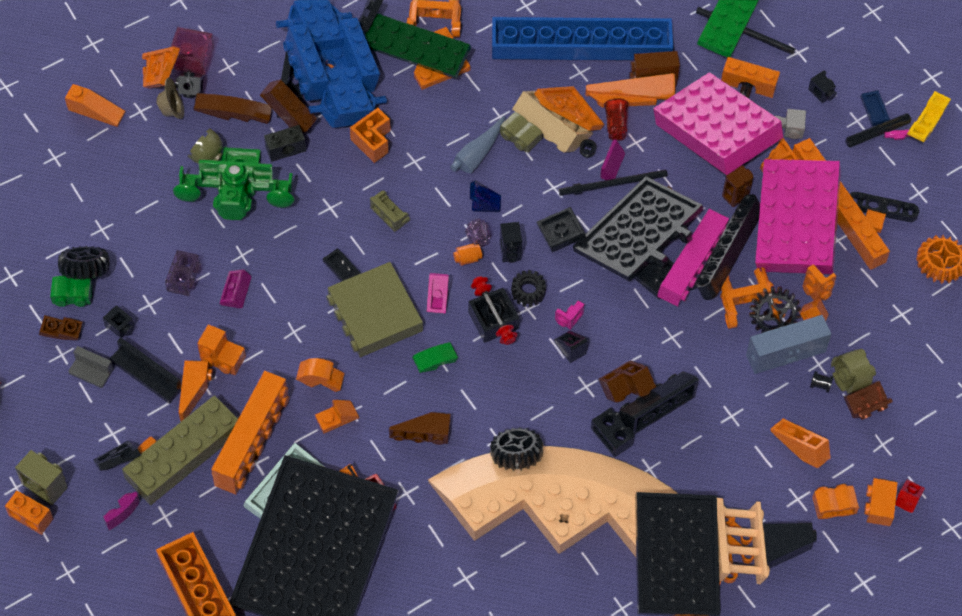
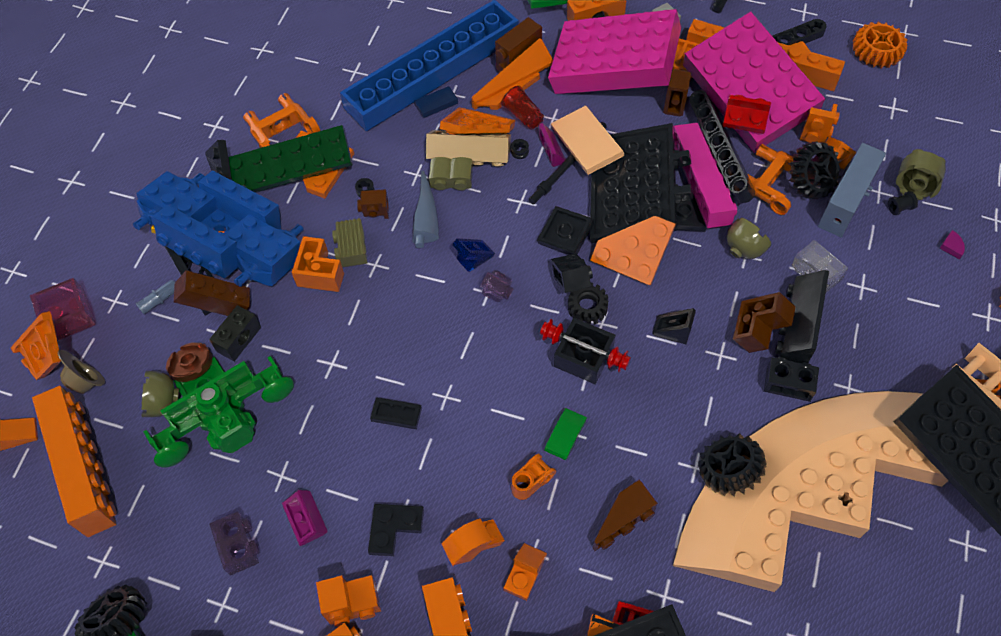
camera: 35 degrees left, 0 degrees up
black brick [175,70,204,98] -> none
reddish brown slope [193,93,271,124] -> none
olive brick [326,262,423,358] -> none
olive hinge [370,190,410,232] -> none
dark pink slope [427,273,449,313] -> none
orange brick [453,243,482,266] -> none
black brick [499,222,522,263] -> none
dark pink bracket [555,301,584,330] -> none
orange slope [770,418,831,468] -> none
copper bracket [844,381,893,420] -> none
none -> orange brick [32,386,117,537]
none -> sand blue axle [135,280,175,315]
none -> copper tile [166,342,212,382]
none -> olive brick [332,218,368,267]
none -> black bush [355,178,375,198]
none -> reddish brown brick [357,189,389,219]
none -> black plate [368,504,424,557]
none -> dark blue tile [414,86,458,118]
none -> orange piece [511,453,557,500]
none -> light nougat tile [551,105,624,175]
none -> black brick [551,253,593,293]
none -> orange plate [590,216,676,285]
none -> red bracket [722,95,771,134]
none -> olive cylinder [727,218,771,259]
none -> clear brick [792,240,848,293]
none -> magenta tile [940,230,965,259]

